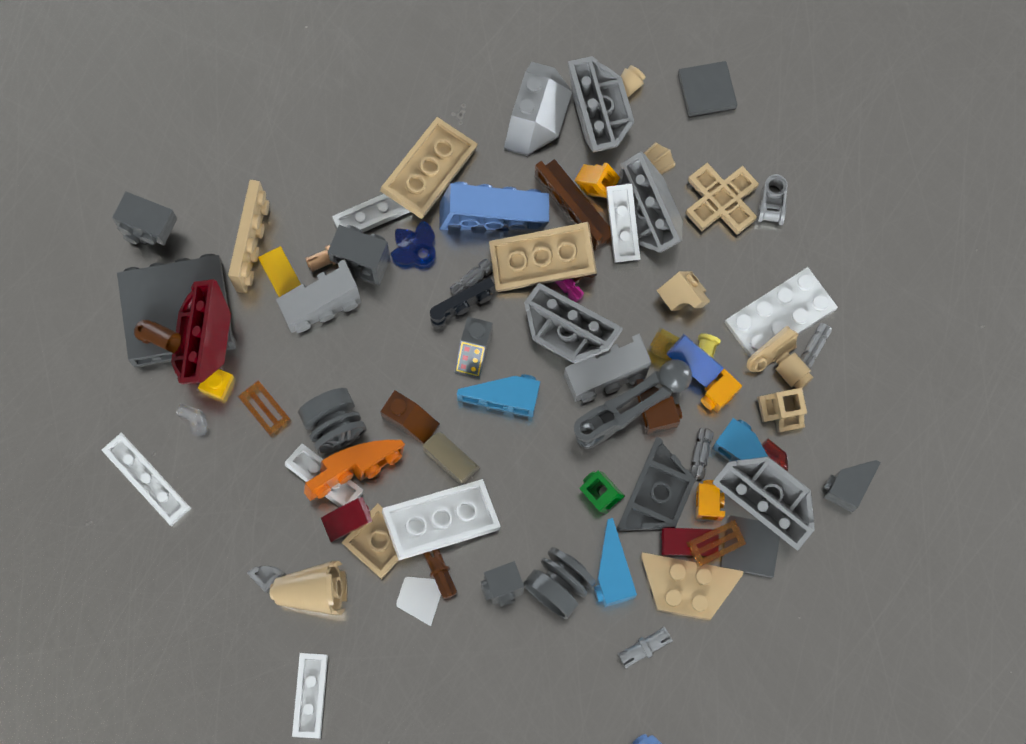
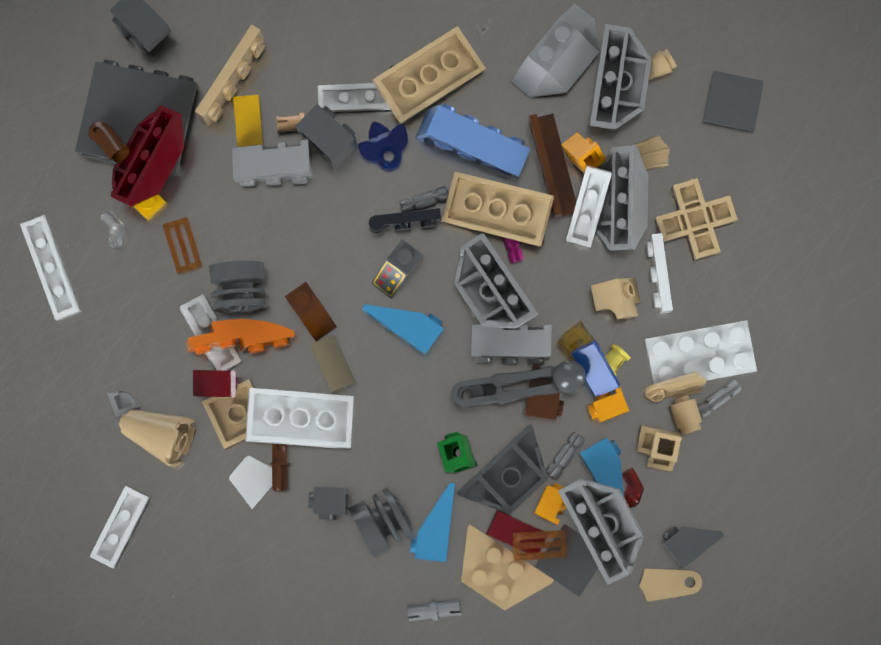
camera: 25 degrees right, 10 degrees up
light grey piece [757,174,788,225] -> none
none -> tan piece [639,569,702,602]
none -> white plate [646,233,673,314]

